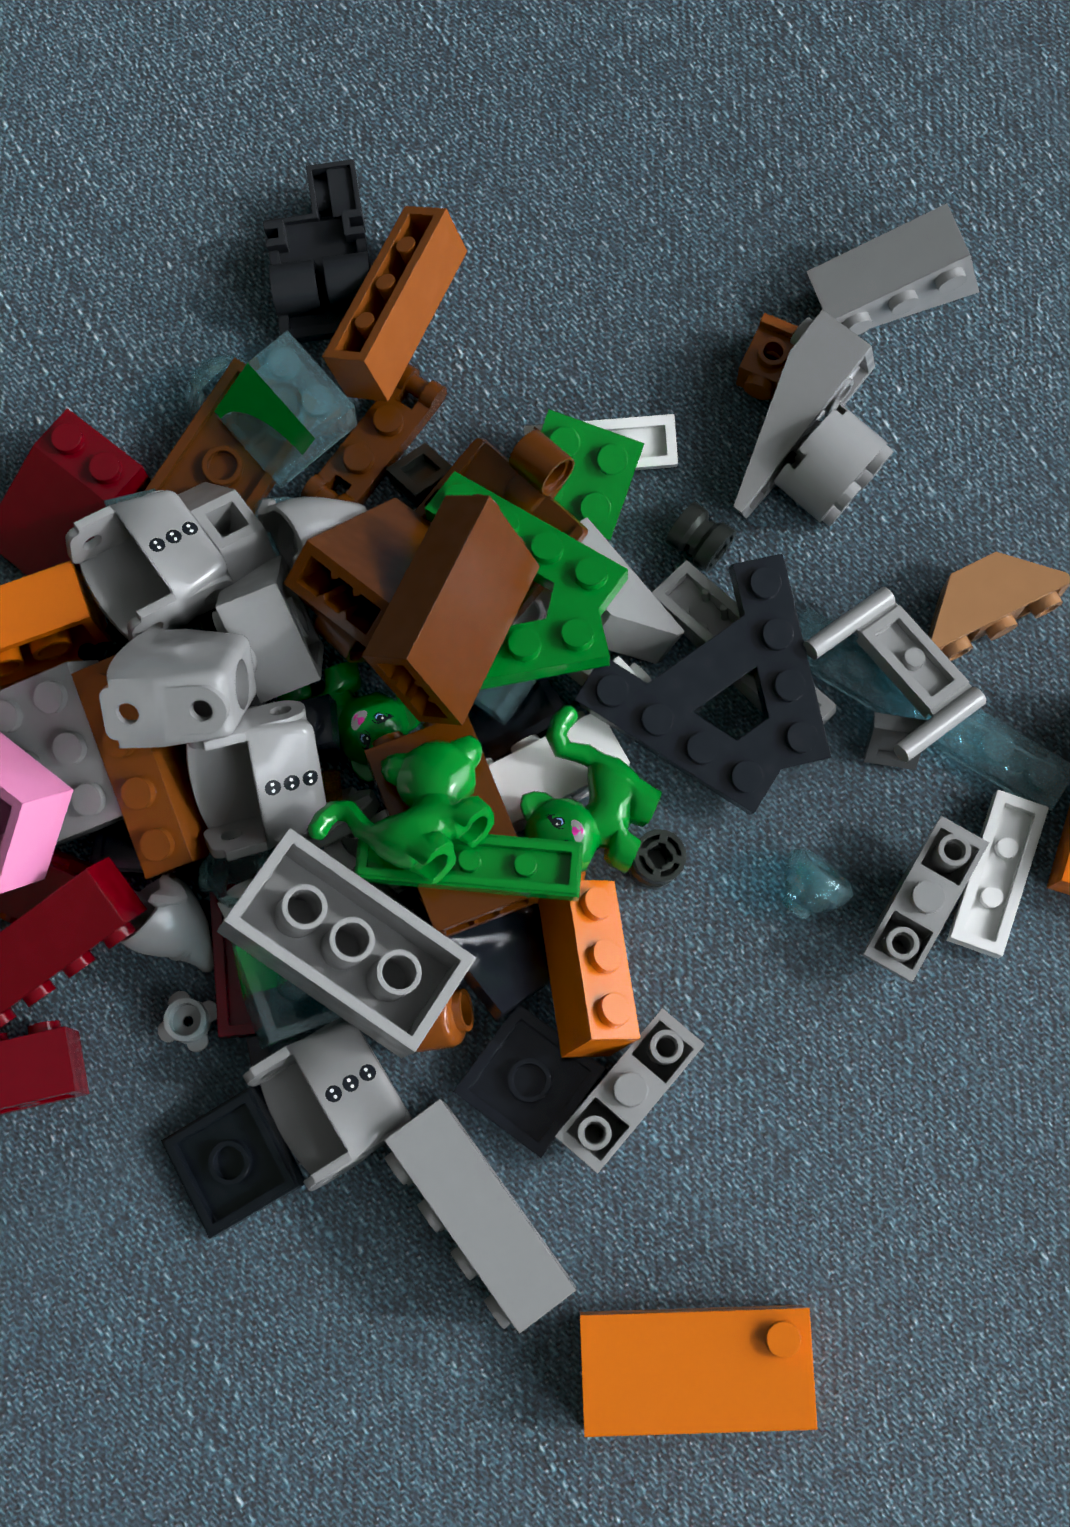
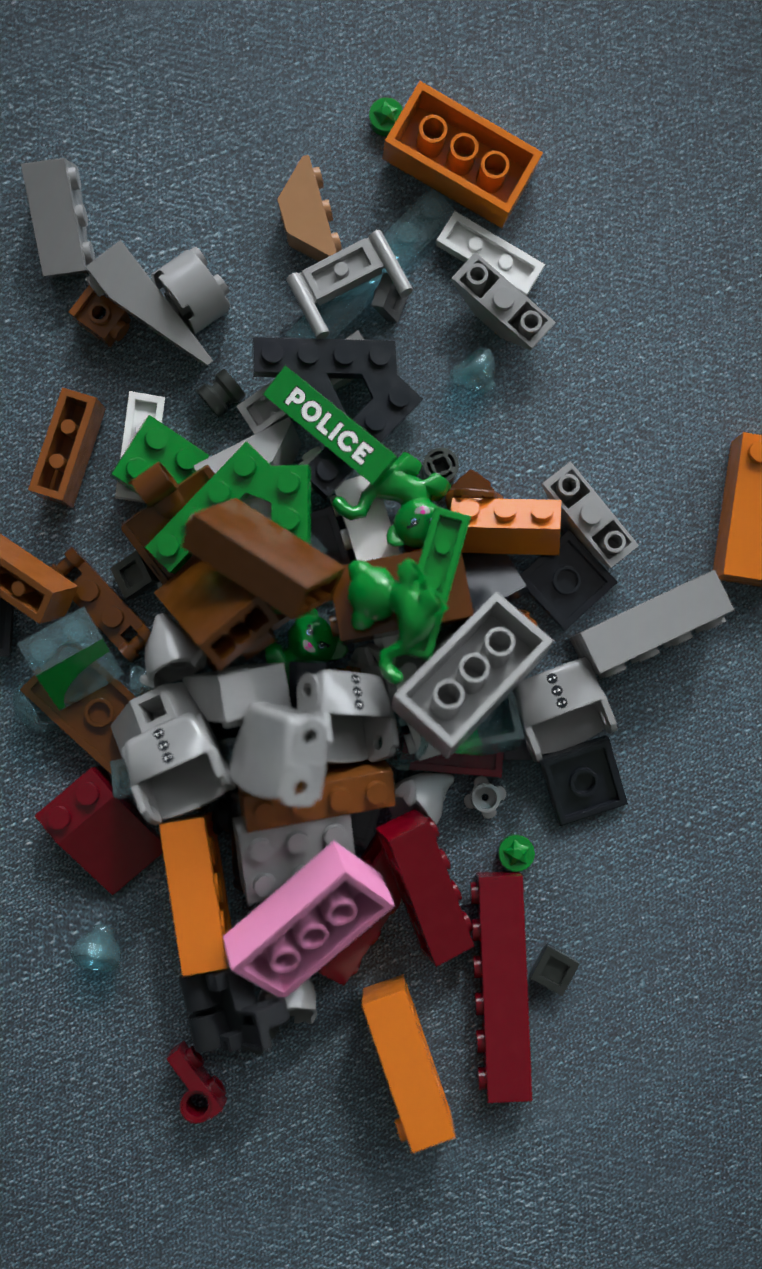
camera: 85 degrees left, 10 degrees up
none -> dark orange brick [28,387,106,508]
none -> green tile [263,365,398,486]
none -> reddish brown piece [445,469,504,510]
none -> green tile [498,834,535,872]

